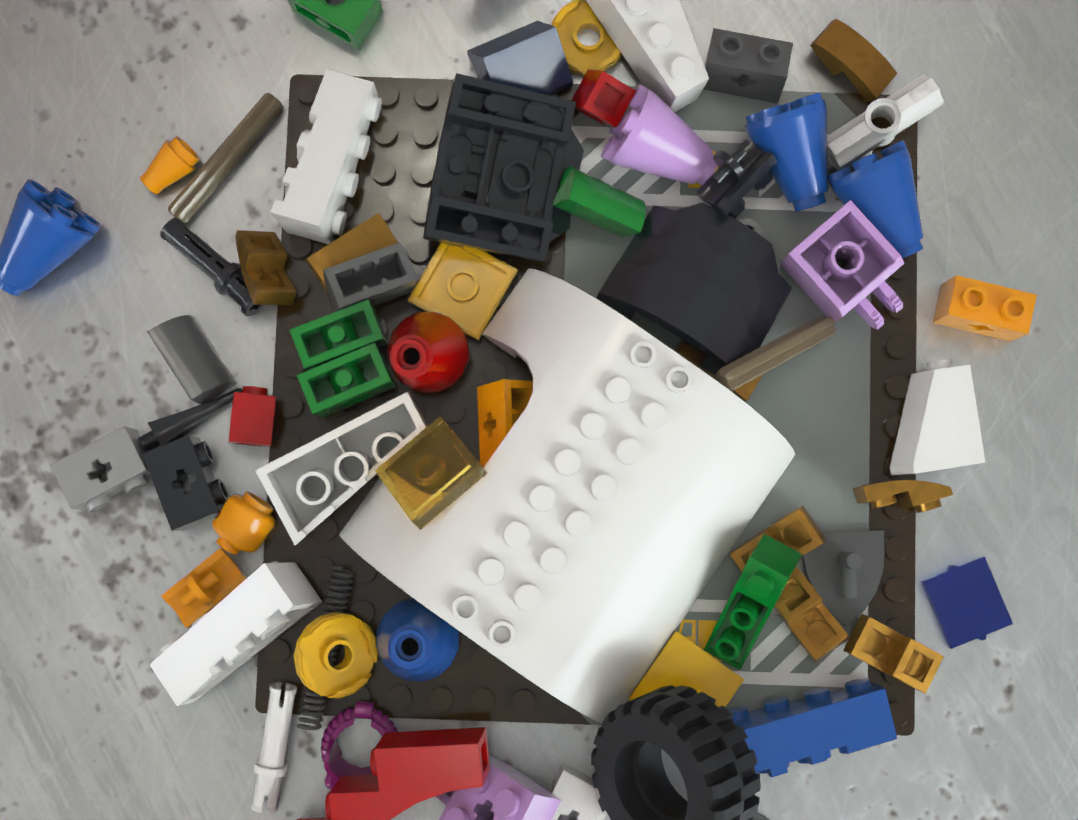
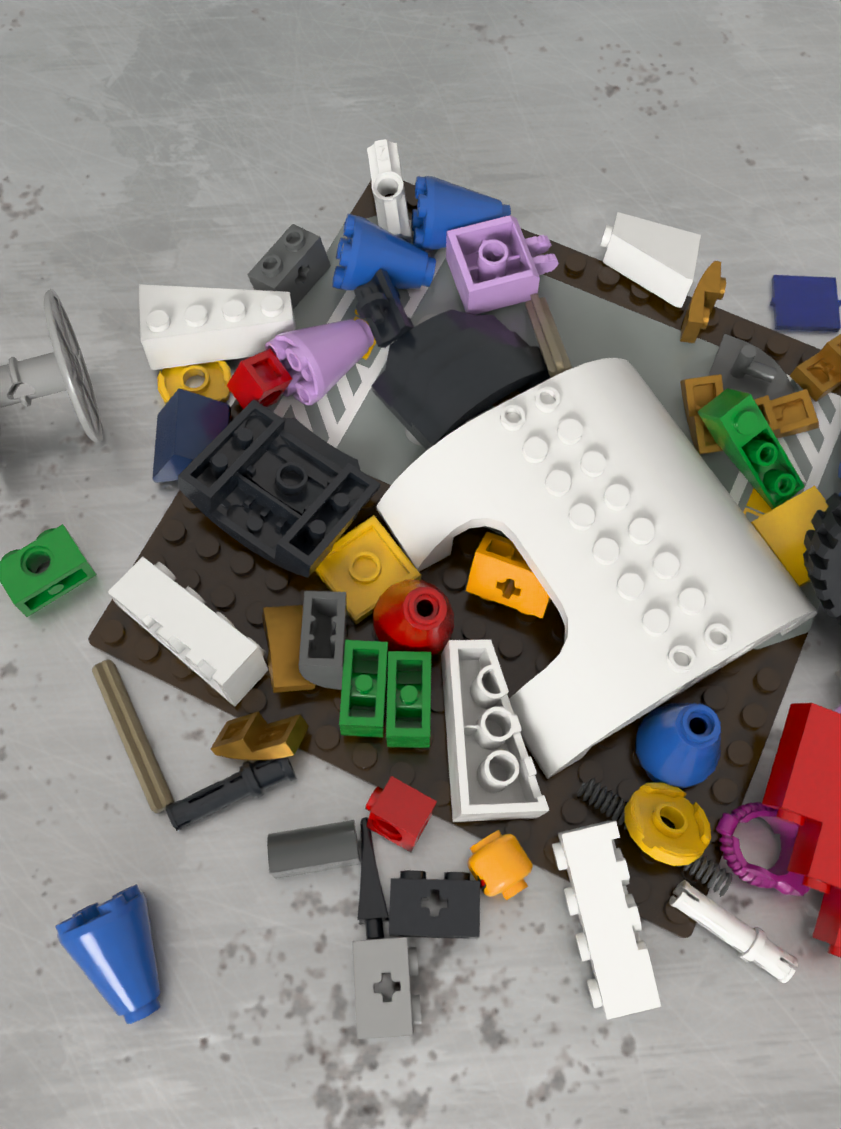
camera: 65 degrees left, 15 degrees down
light orange cone [140,136,200,195] -> none
light orange hips [161,548,247,628] -> none
clear yellow tile [375,416,487,530] -> none
green brick [552,166,646,238] -> none
pearl gold slope [810,19,898,102] -> none
light orange brick [933,275,1037,342] -> none

